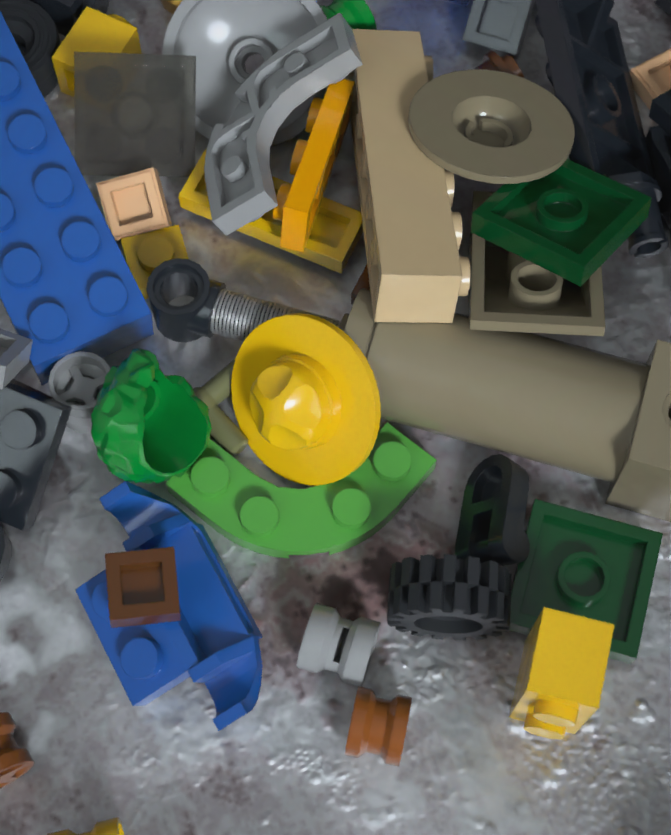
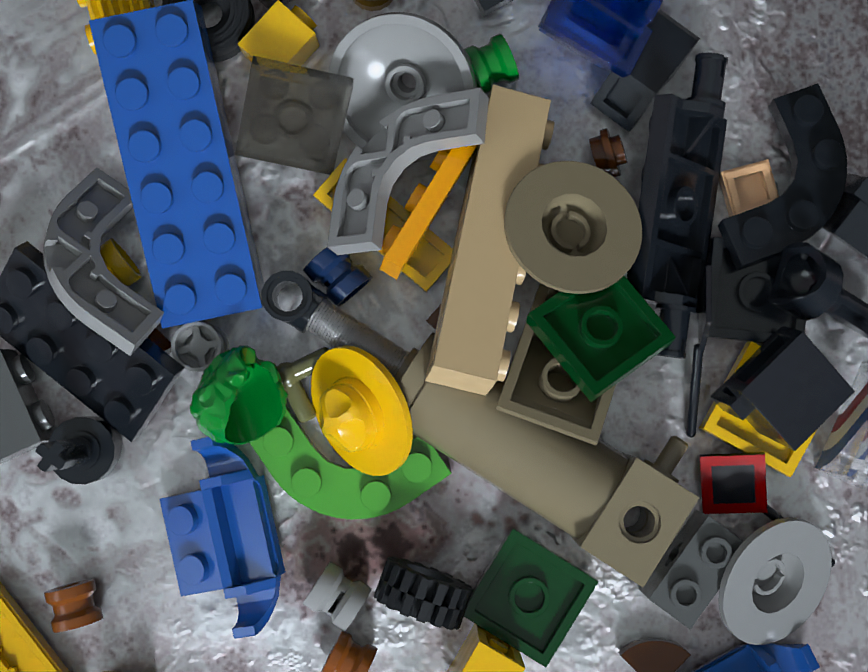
camera: 15 degrees right, 20 degrees up
light nougat tile [96,167,172,243] -> none
reddish brown plate [105,547,181,628] -> none
yellow plate [120,224,189,299] -> none
black plate [454,454,530,566] -> none
none -> dark blue wheel [303,247,373,307]

